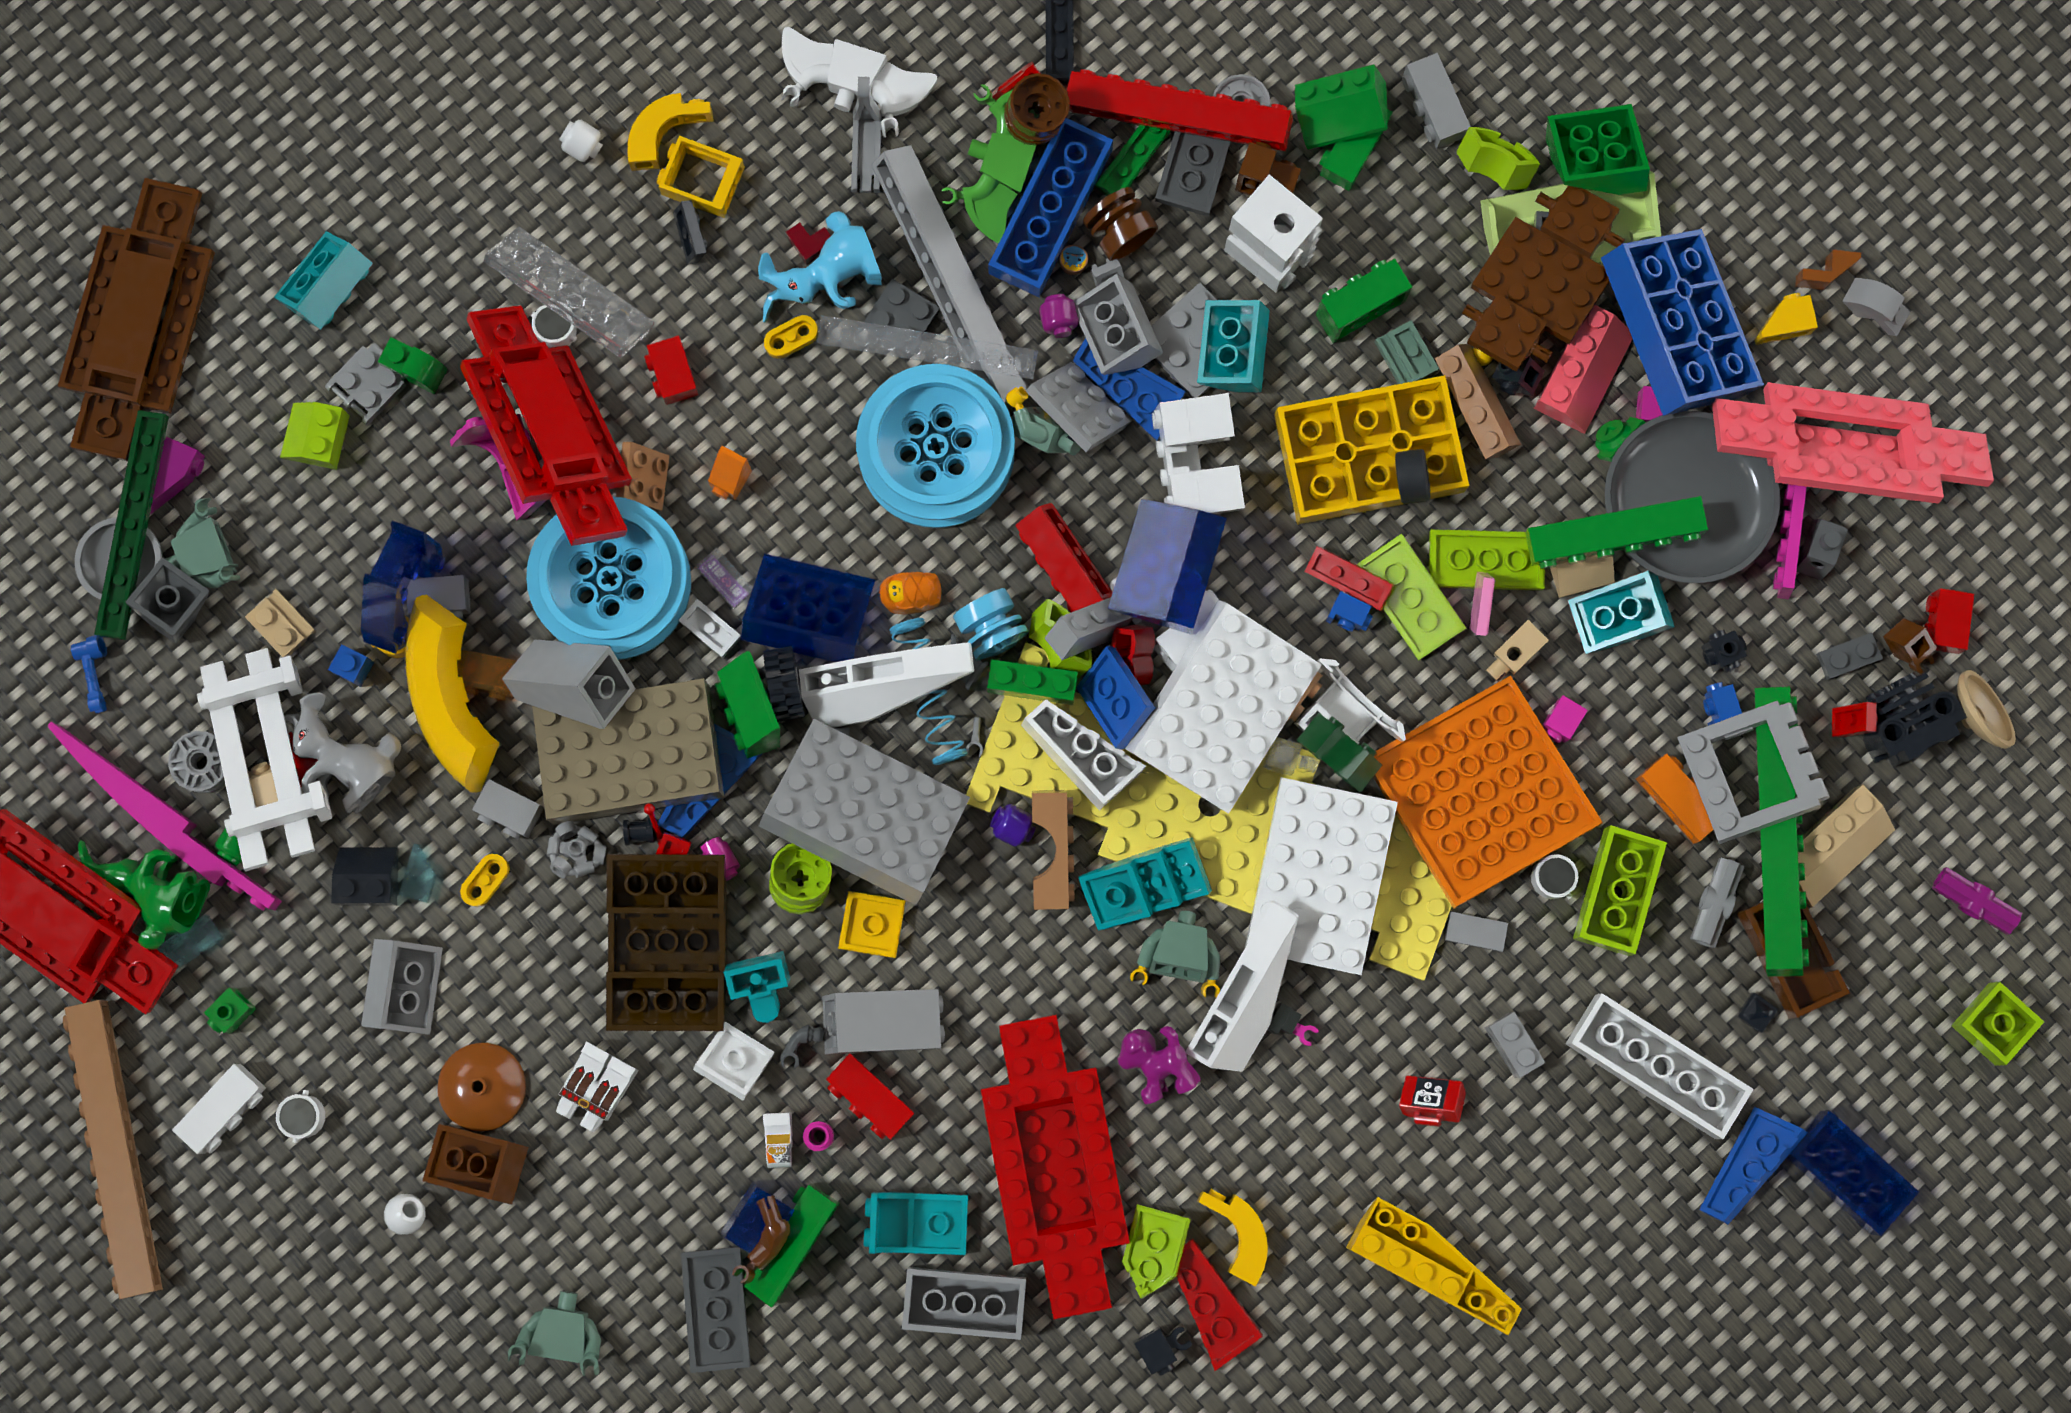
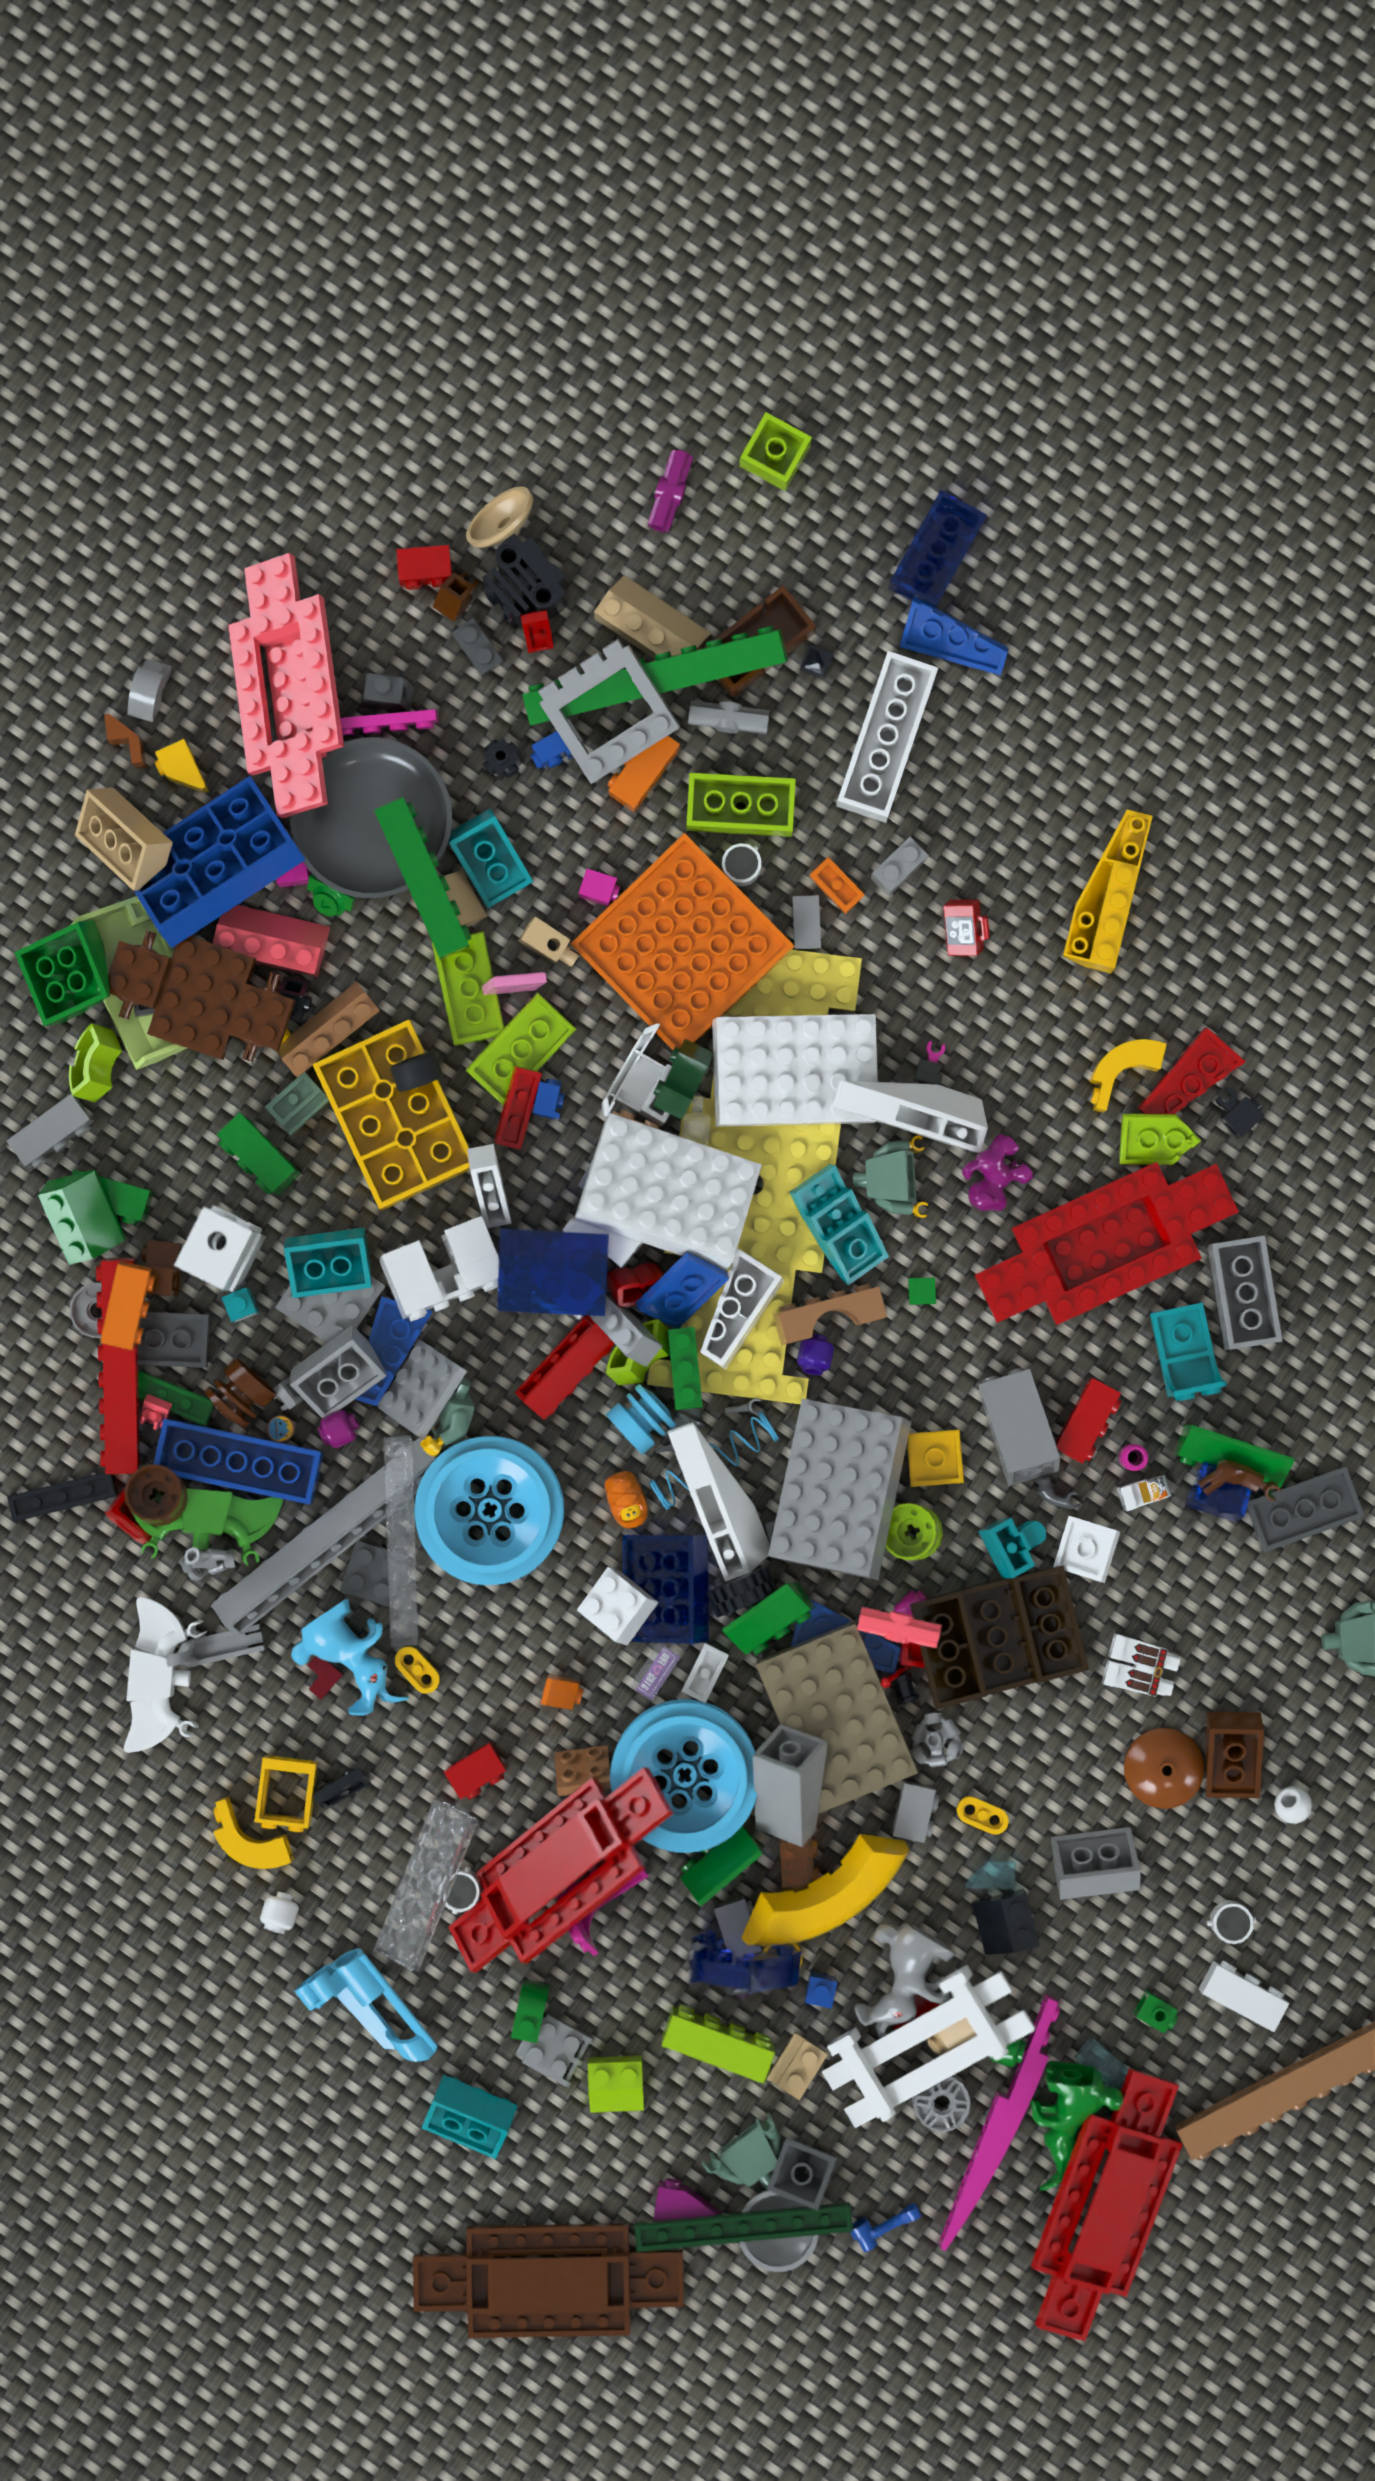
camera: 100 degrees left, 5 degrees up
none -> tan slope [75,787,173,891]
none -> orange brick [100,1261,155,1350]
none -> coral tile [139,1394,172,1430]
none -> light grey piece [181,1547,235,1581]
none -> teal brick [221,1287,260,1323]
none -> medium azure panel [294,1948,438,2062]
none -> white brick [467,1144,511,1228]
none -> white brick [577,1567,659,1645]
none -> lime brick [662,2004,775,2084]
none -> green slope [680,1825,763,1907]
none -> orange plate [809,857,865,914]
none -> coral piece [857,1607,941,1648]
none -> green tile [908,1277,936,1305]

